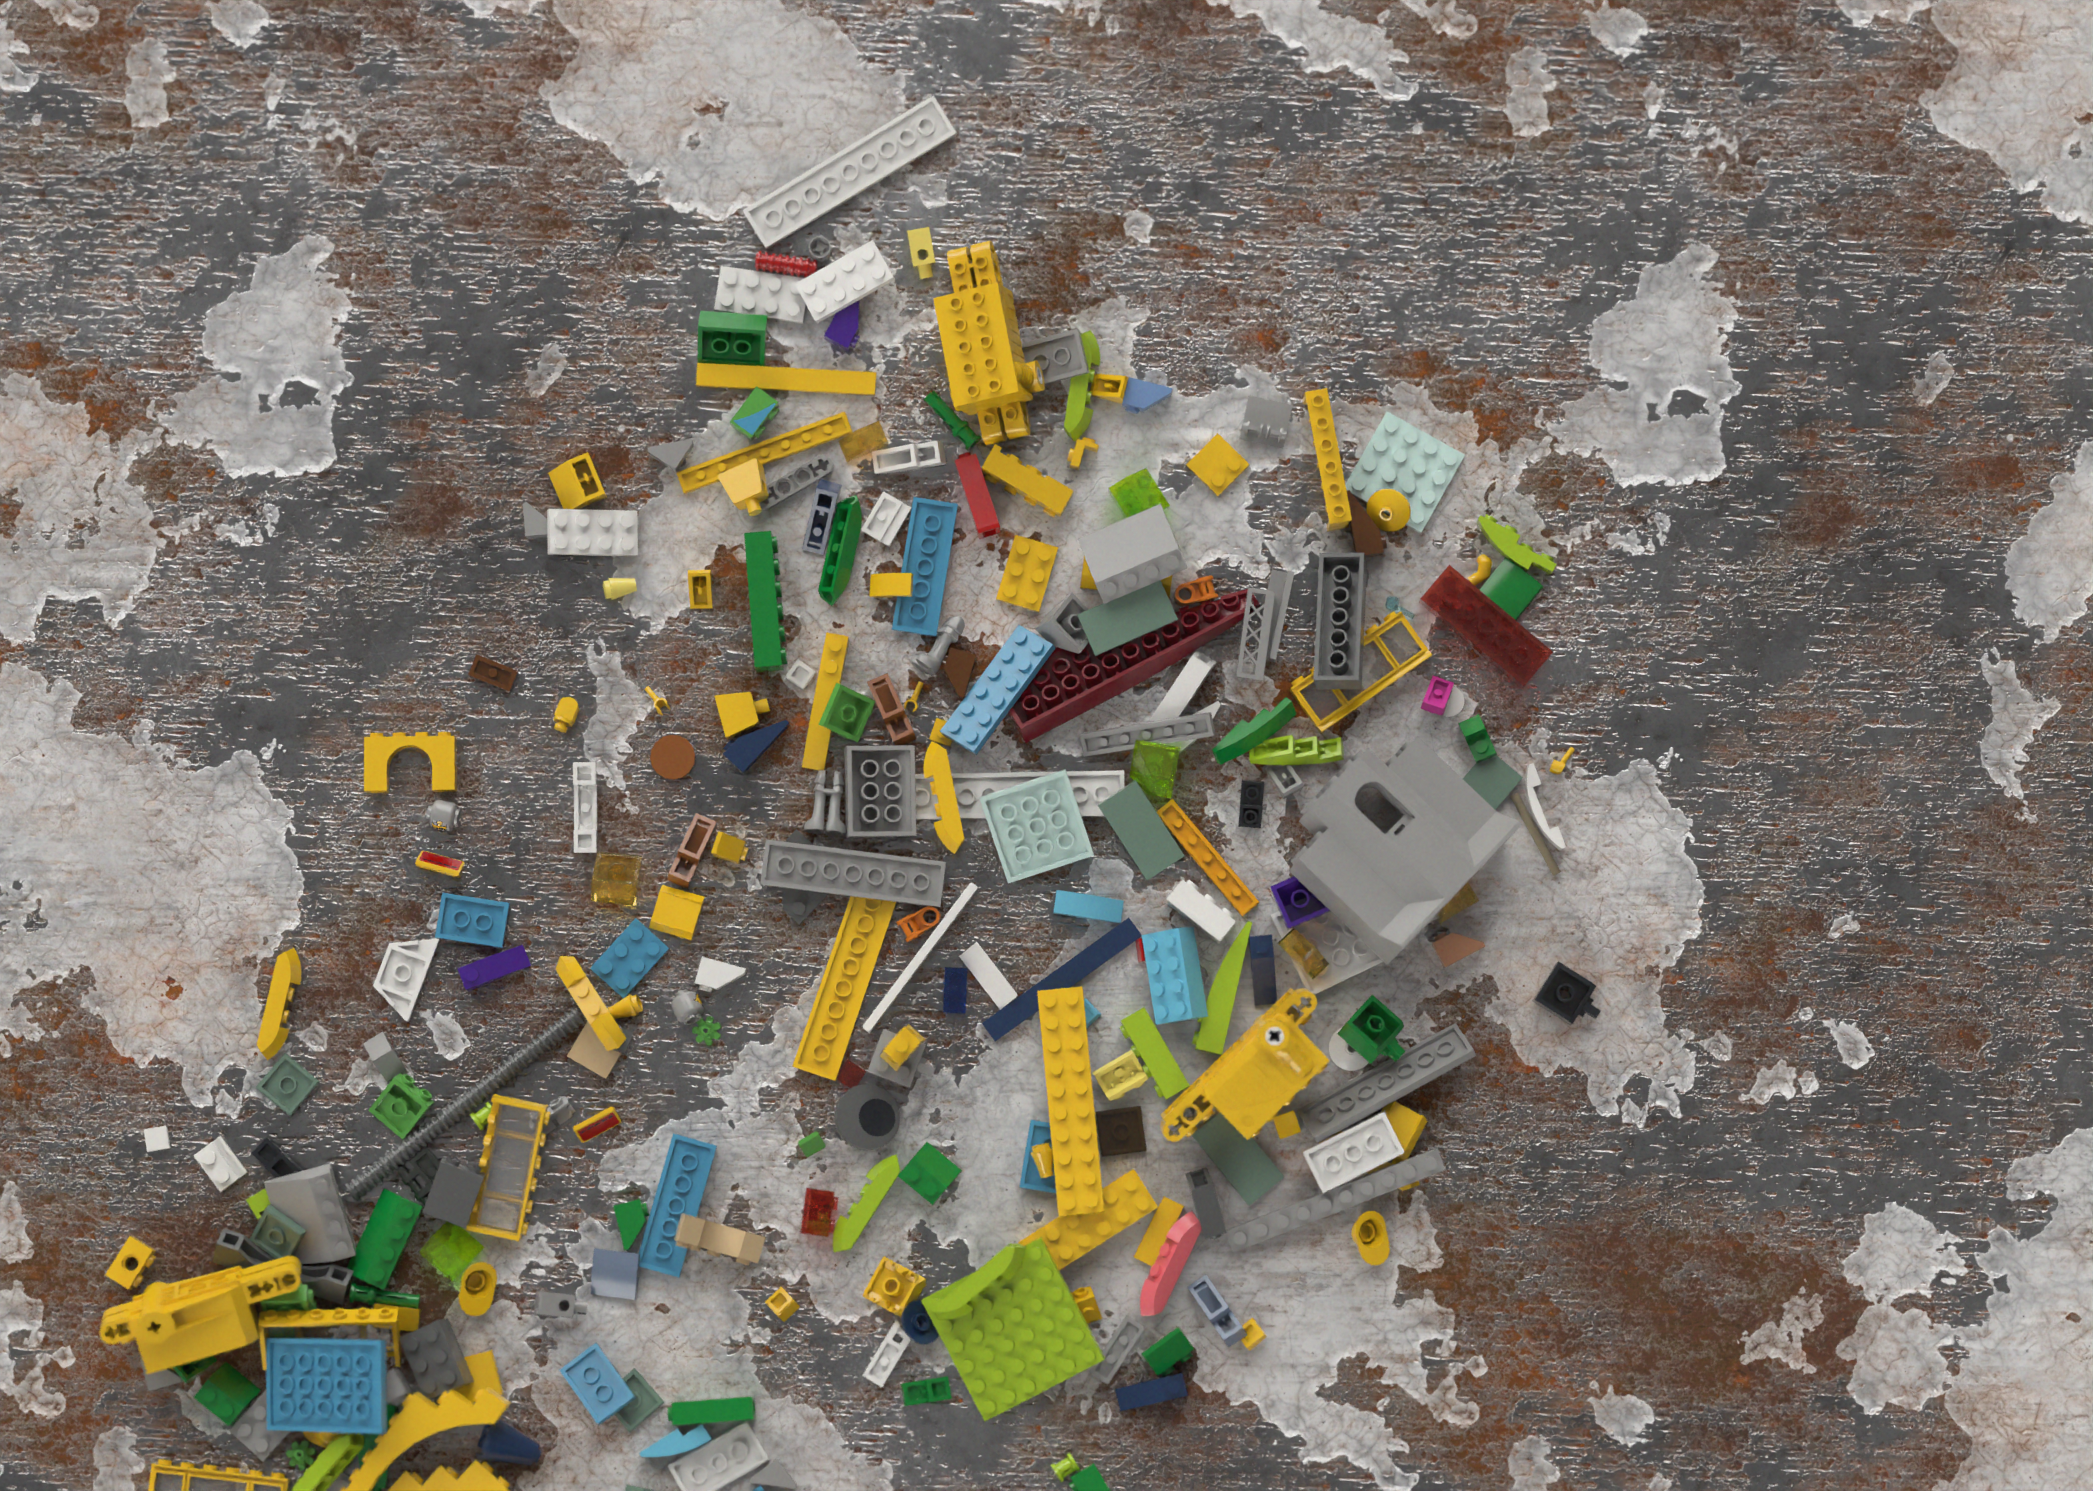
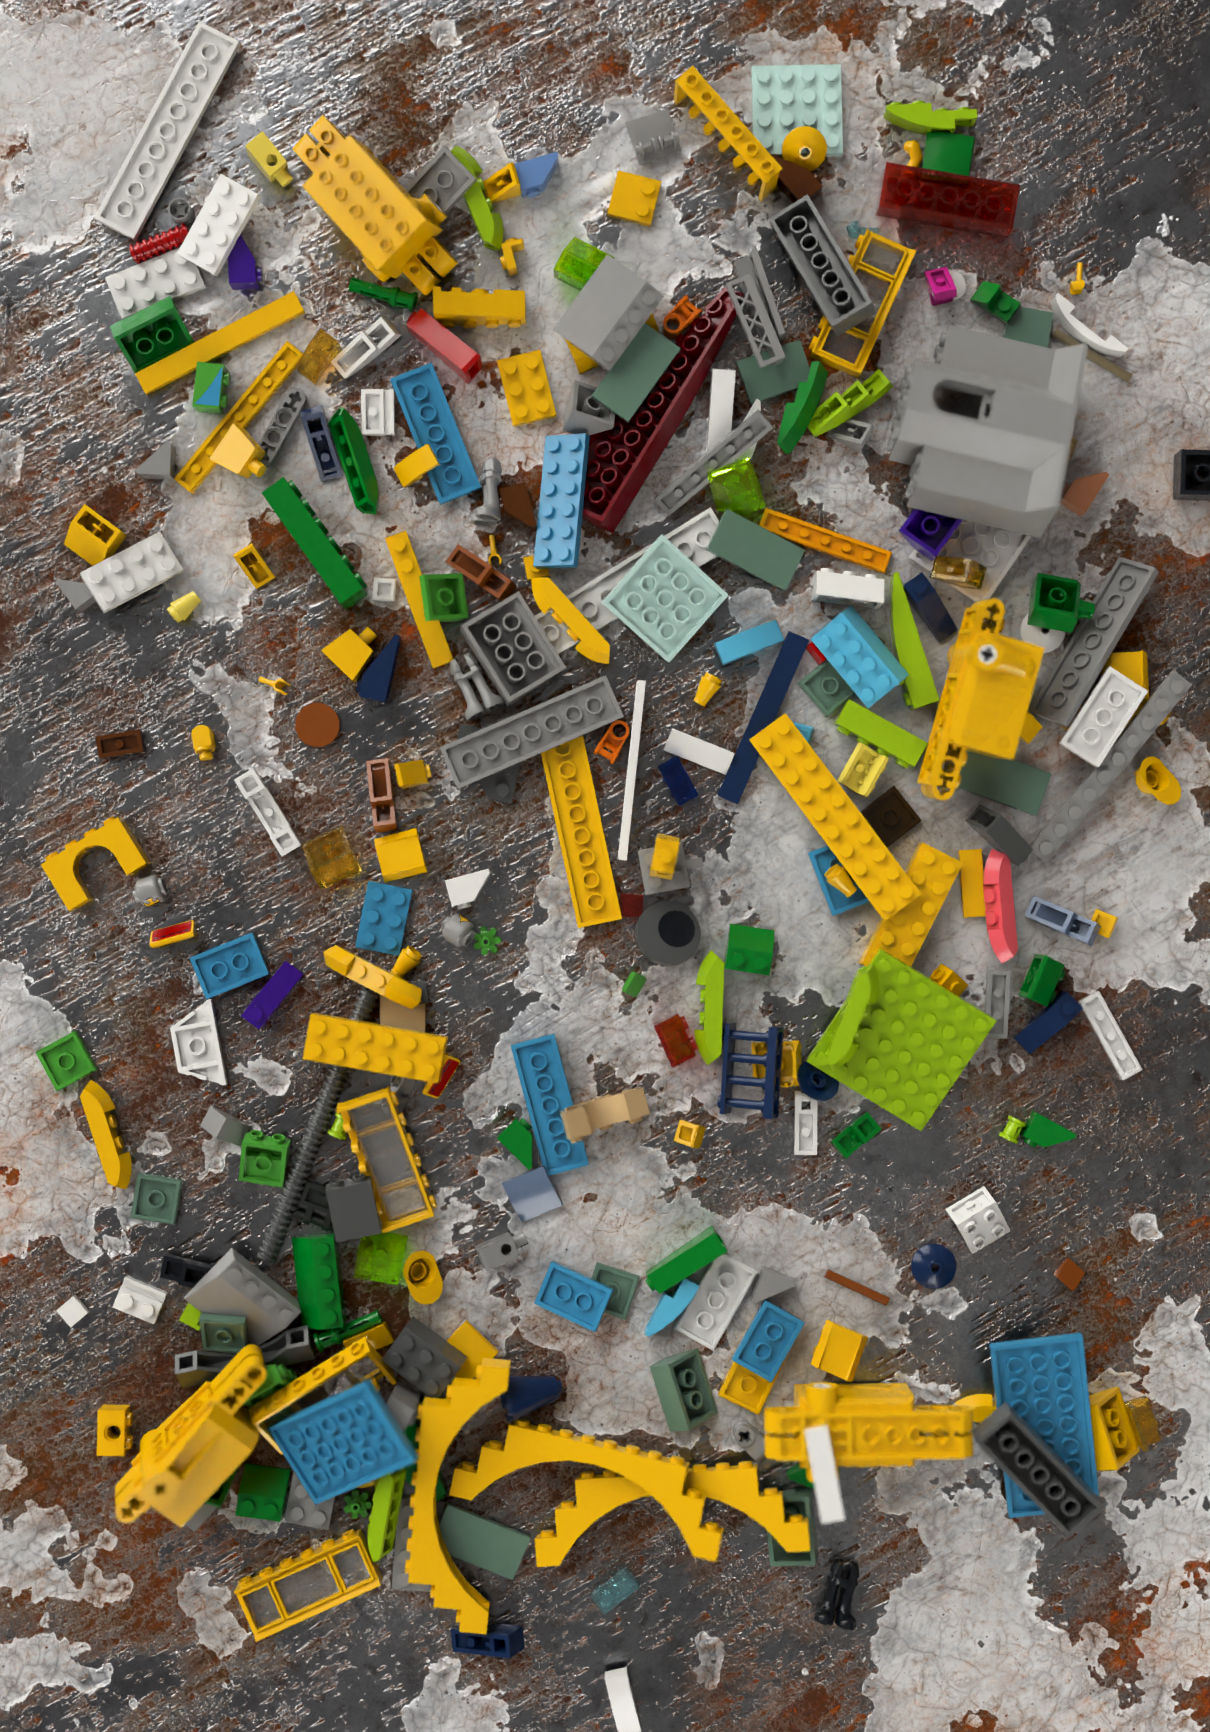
camera: 30 degrees left, 5 degrees up
black slope [1238,779,1264,828] -> none
none -> bright green tile [35,1030,98,1092]
none -> yellow brick [303,1013,449,1083]
none -> yellow cone [693,672,722,707]
none -> dark blue fence [717,1023,784,1119]
none -> sand green tile [736,340,810,405]
none -> sand green tile [798,659,855,717]
none -> white tile [1078,990,1143,1080]

